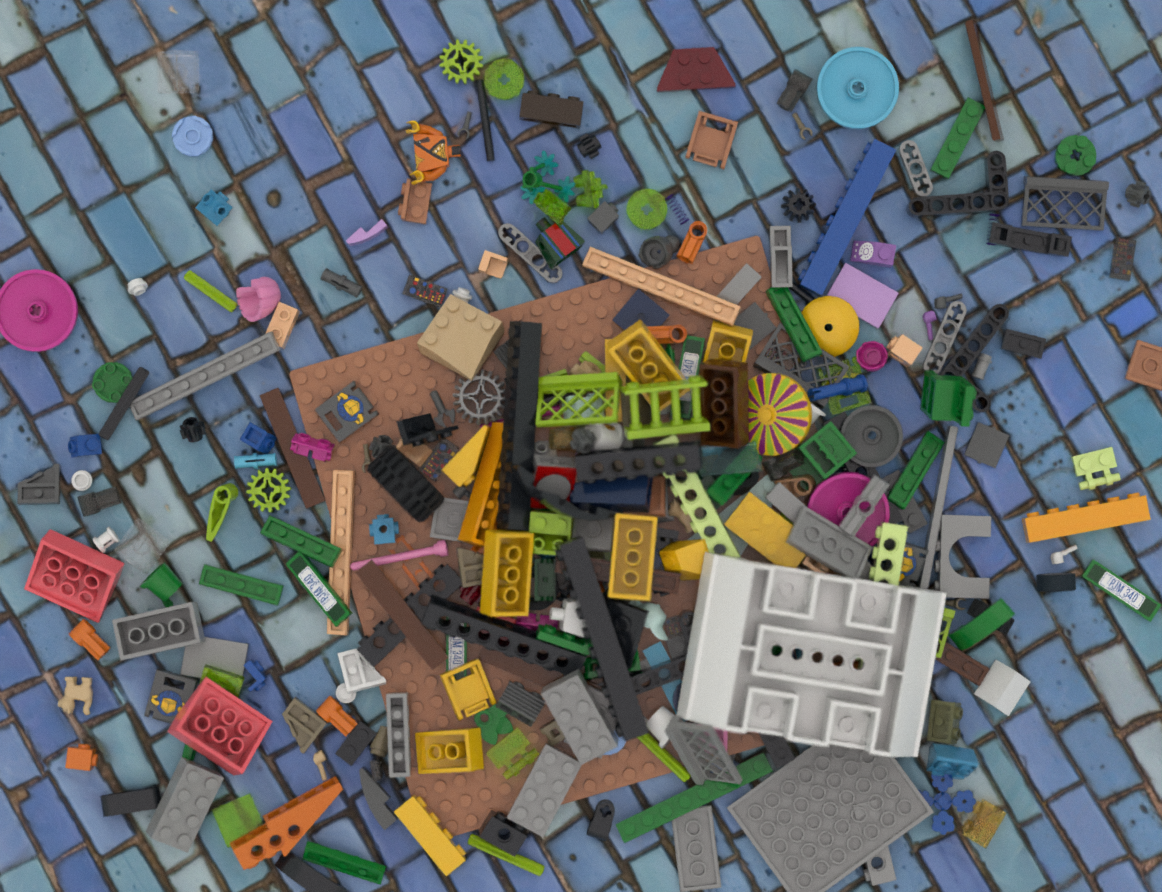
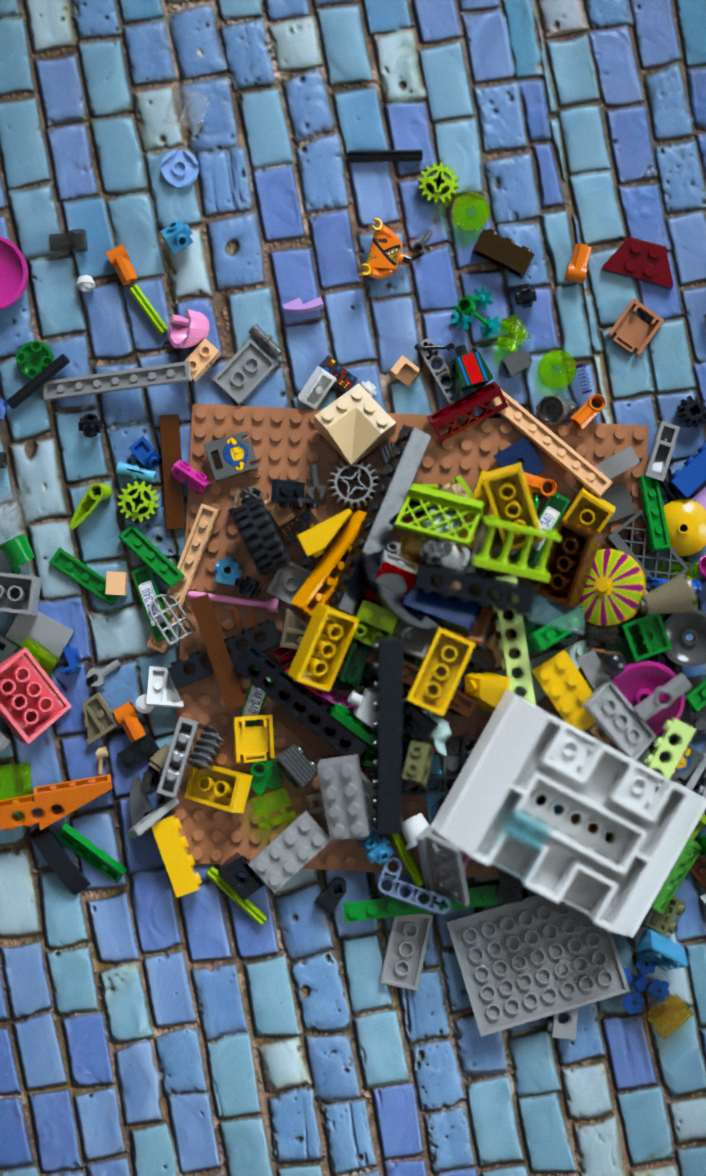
camera: 25 degrees right, 0 degrees up
nougat bracket [398,178,432,225] -> none
black bar [476,80,495,162] -> none
clear neon green hips [533,189,572,225] -> none
none -> clear smoke piece [49,229,88,252]
none -> light grey bar [86,659,121,686]
none -> light nougat panel [105,571,129,596]
none -> orange piece [106,244,138,286]
none -> light grey tile [126,797,180,839]
none -> light grey window [149,594,196,646]
none -> dark grey piece [187,727,225,770]
none -> light grey tile [212,338,279,406]
none -> black gear [236,576,261,599]
none -> white slope [298,366,337,410]
none -> black axle [348,150,423,162]
none -> dark azure brick [360,831,395,866]
none -> sand blue beam [377,858,451,916]
none -> olive bracket [402,741,435,788]
none -> black hinge [414,343,454,351]
none -> dark red fence [427,381,508,442]
none -> clear light blue brick [502,808,552,851]
none -> orange piece [564,243,591,284]
none -> black piece [601,653,626,677]
none -> dark tan cone [639,574,697,615]
none -> bright green wing [652,838,703,914]

